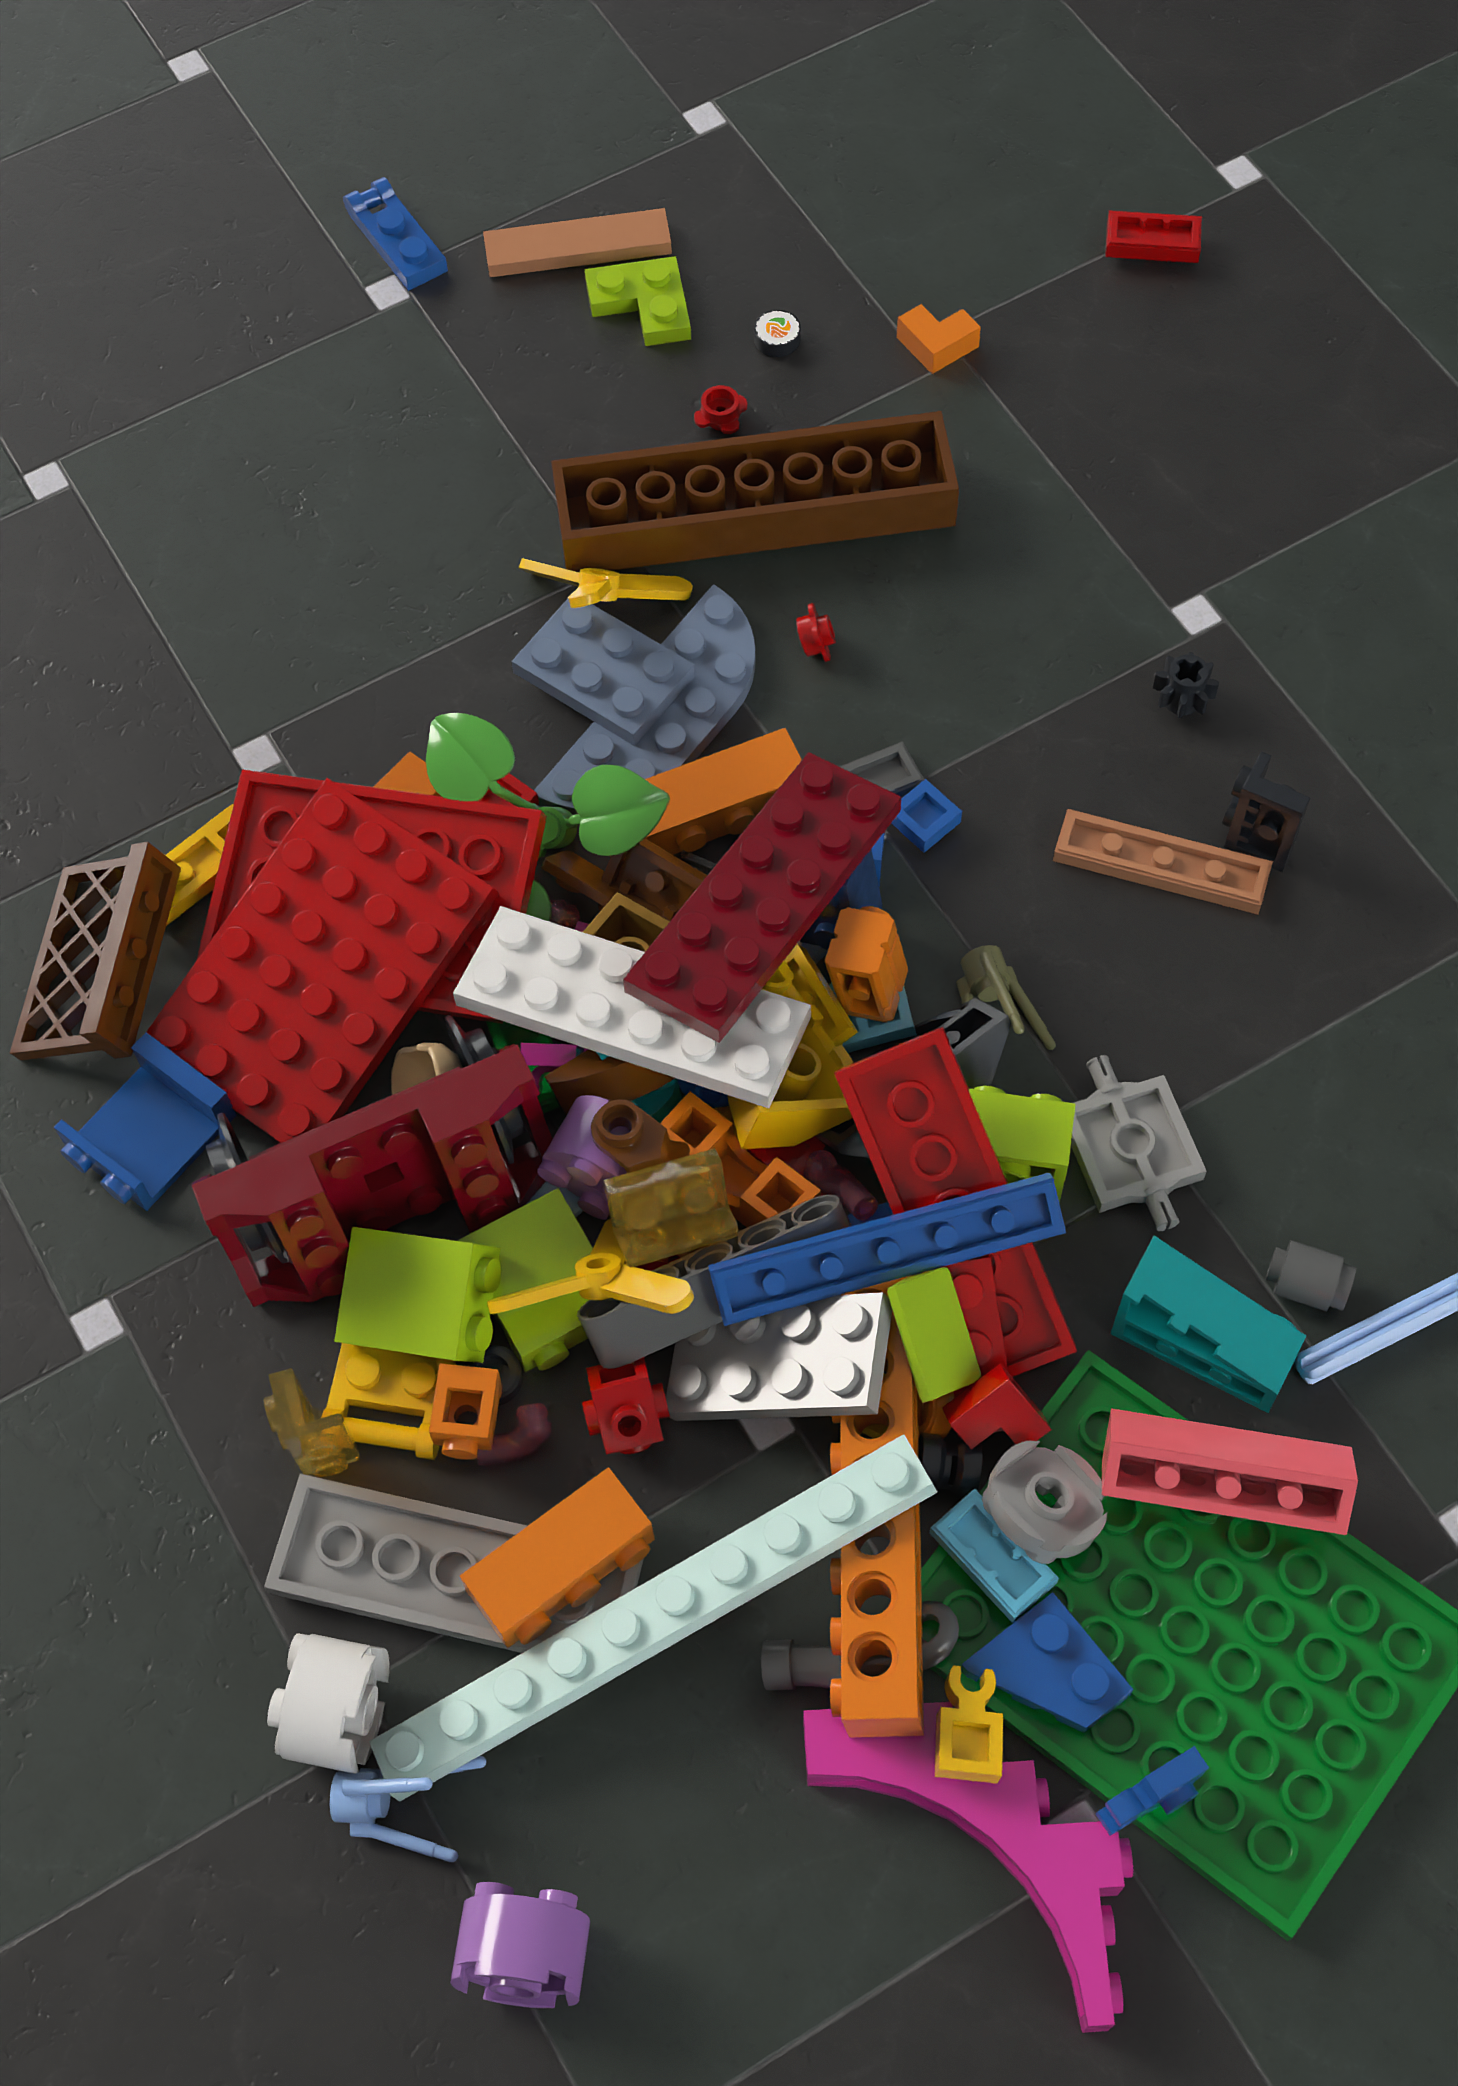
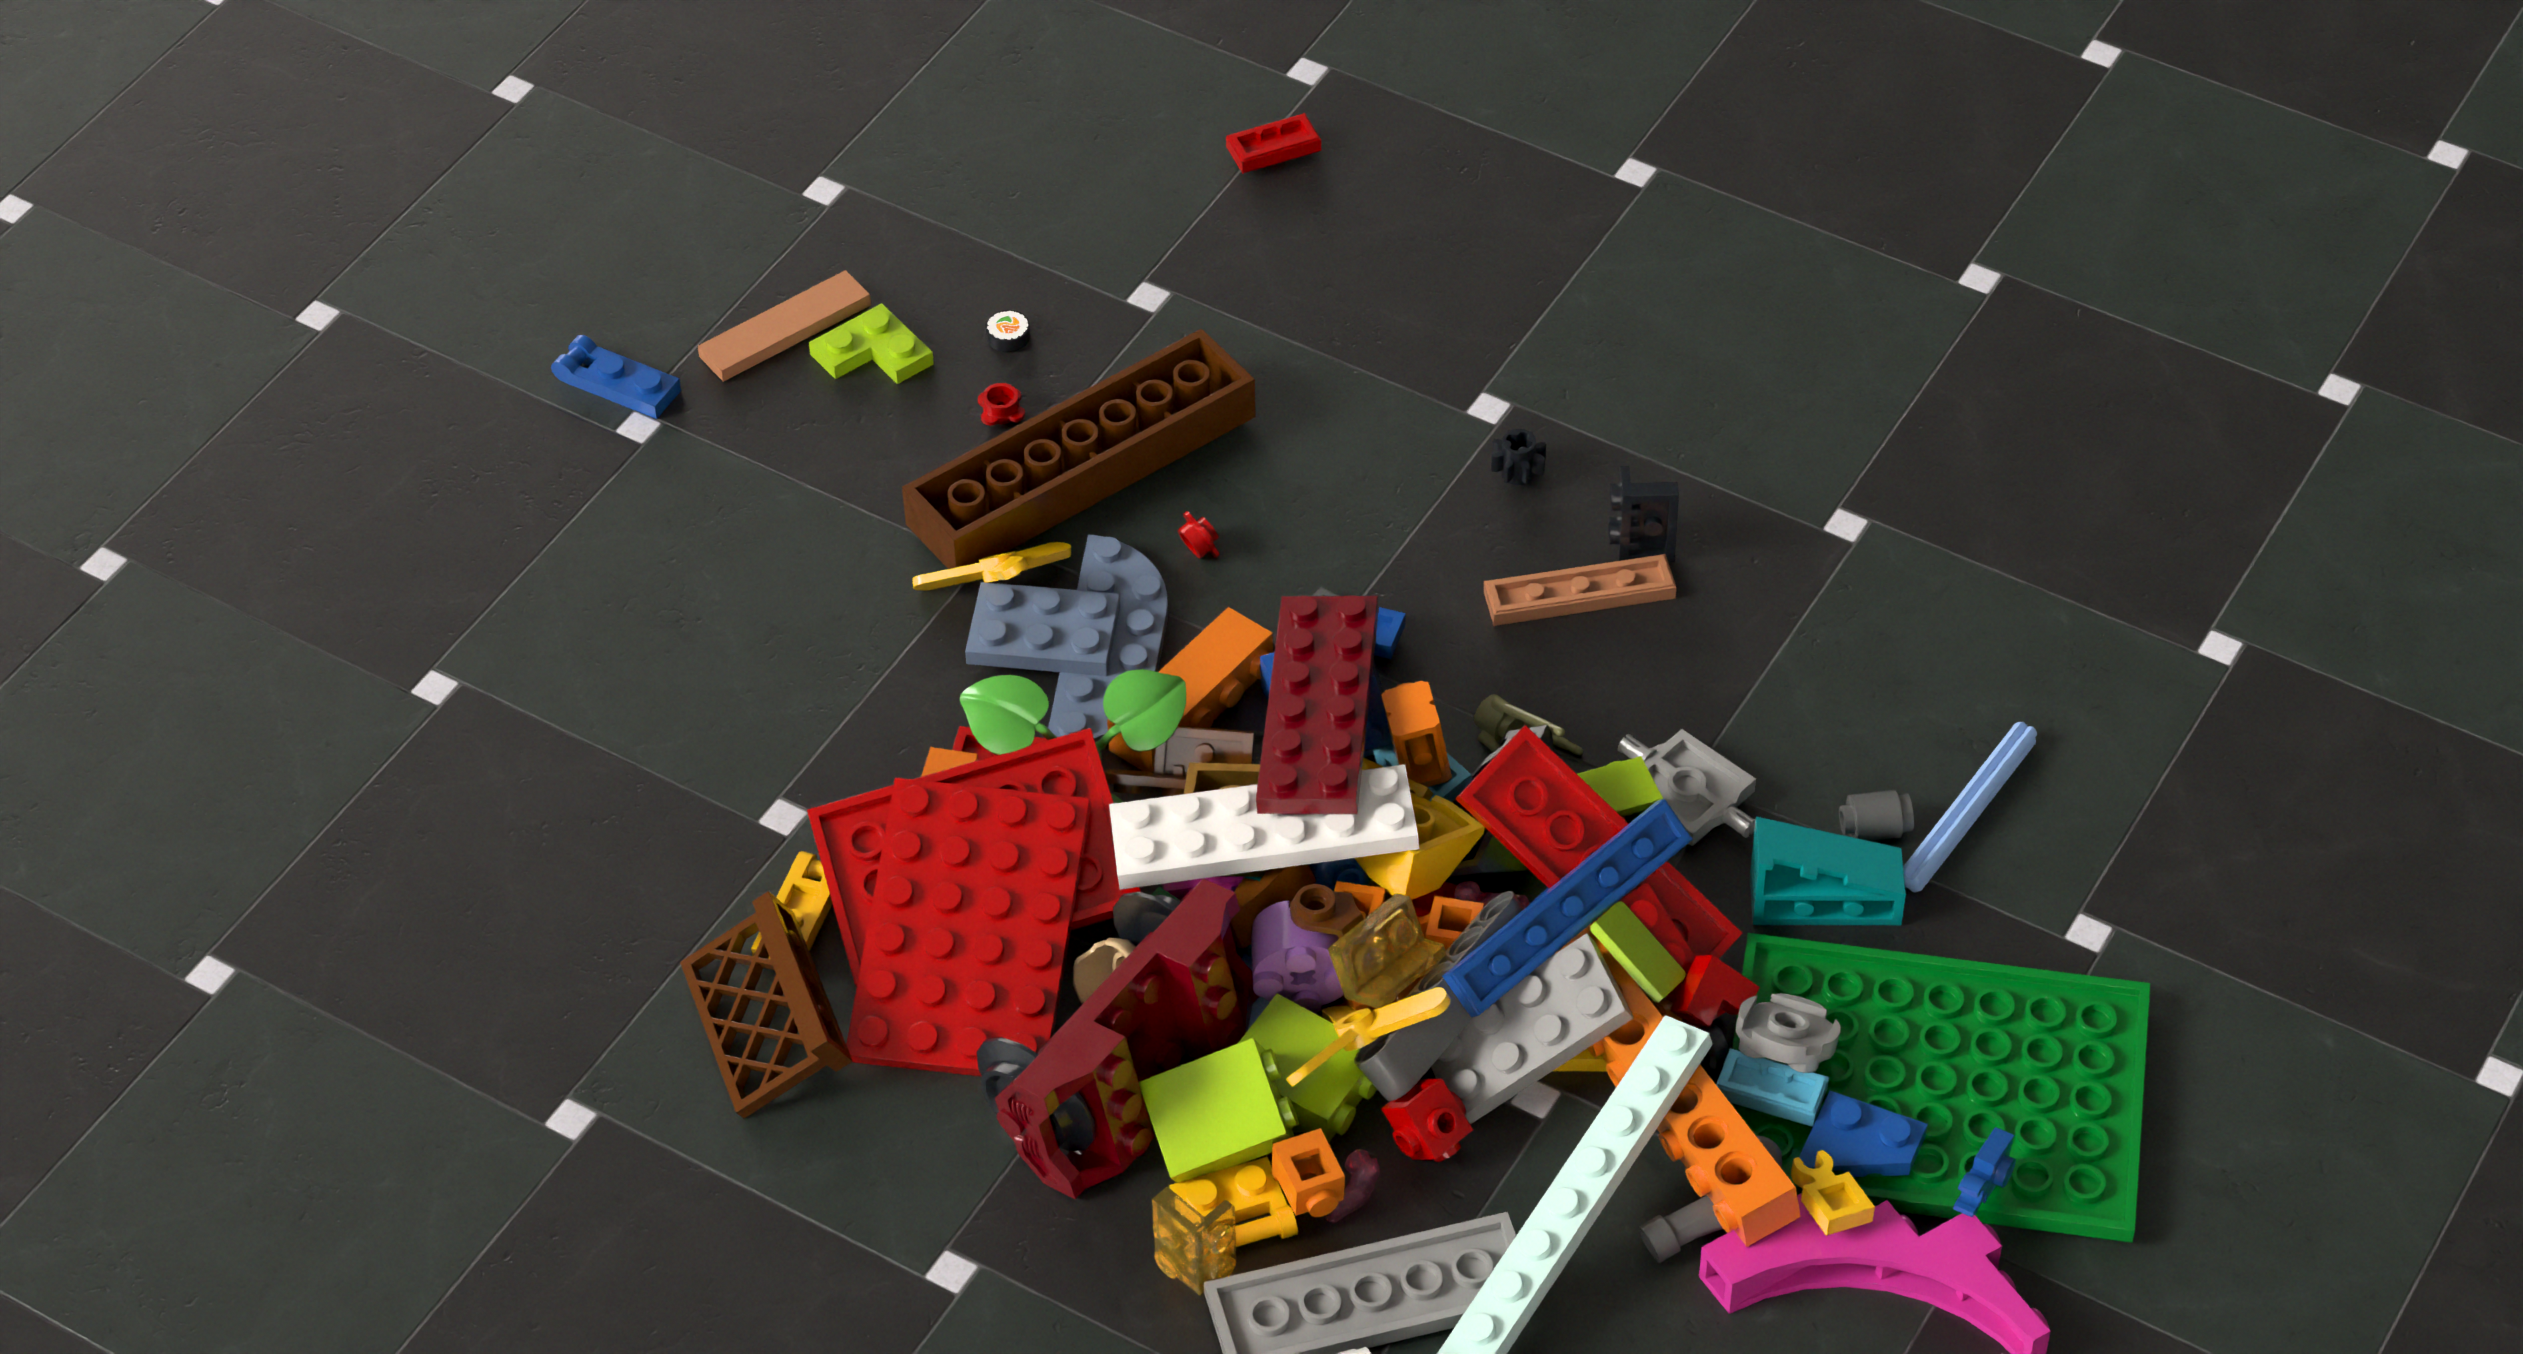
camera: 30 degrees left, 15 degrees down
blue panel [54,1032,237,1211] -> none
orange brick [460,1467,655,1649] -> none
orange piece [897,304,981,374] -> none
coral brick [1102,1408,1358,1535] -> none

